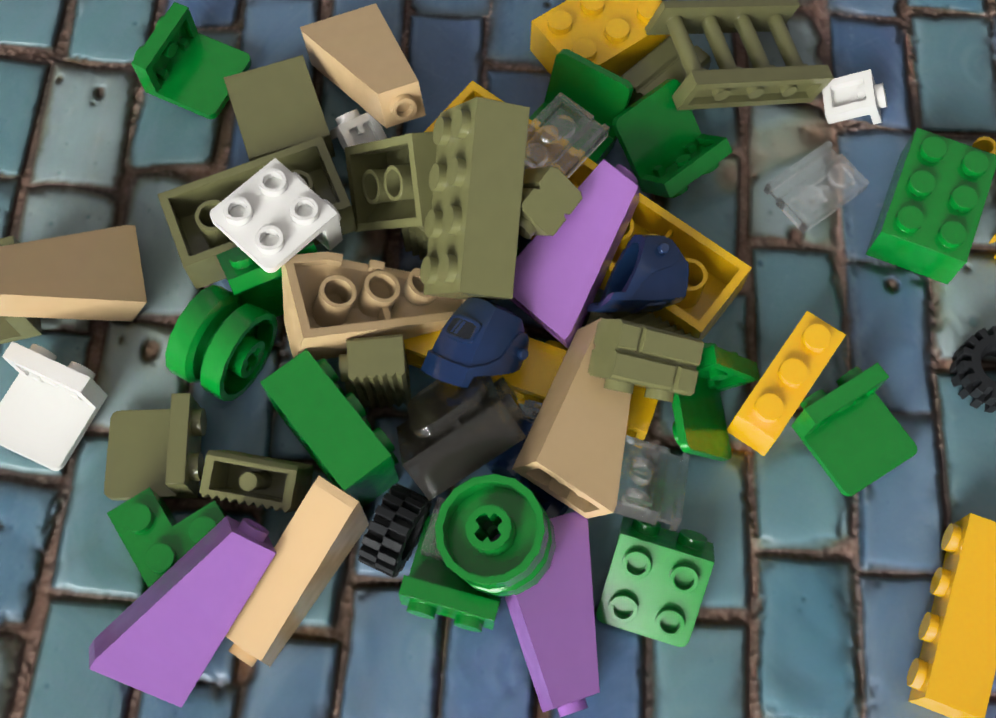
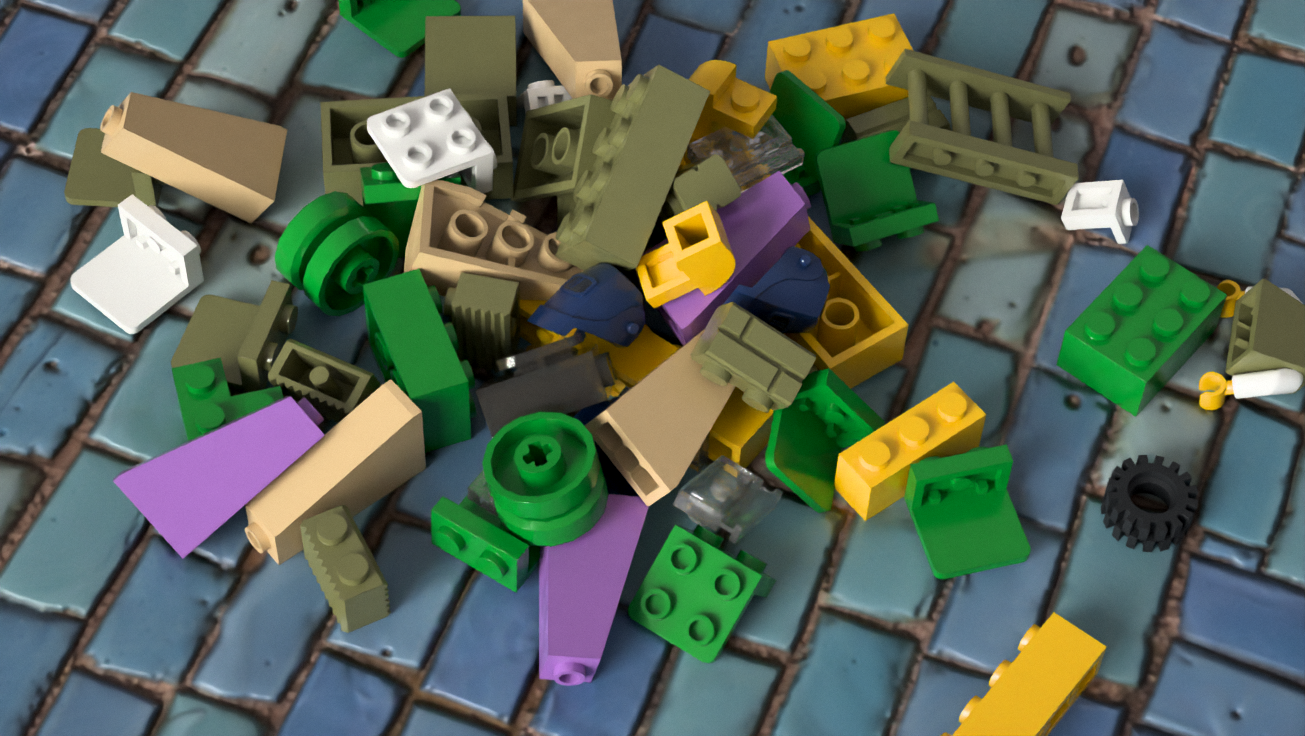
camera: 15 degrees right, 15 degrees down
black tyre [358,483,432,578] -> none
clear plate [764,141,870,234] -> none
none -> olive brick [300,505,391,633]
none -> yellow brick [636,201,736,308]
none -> yellow brick [688,60,777,145]

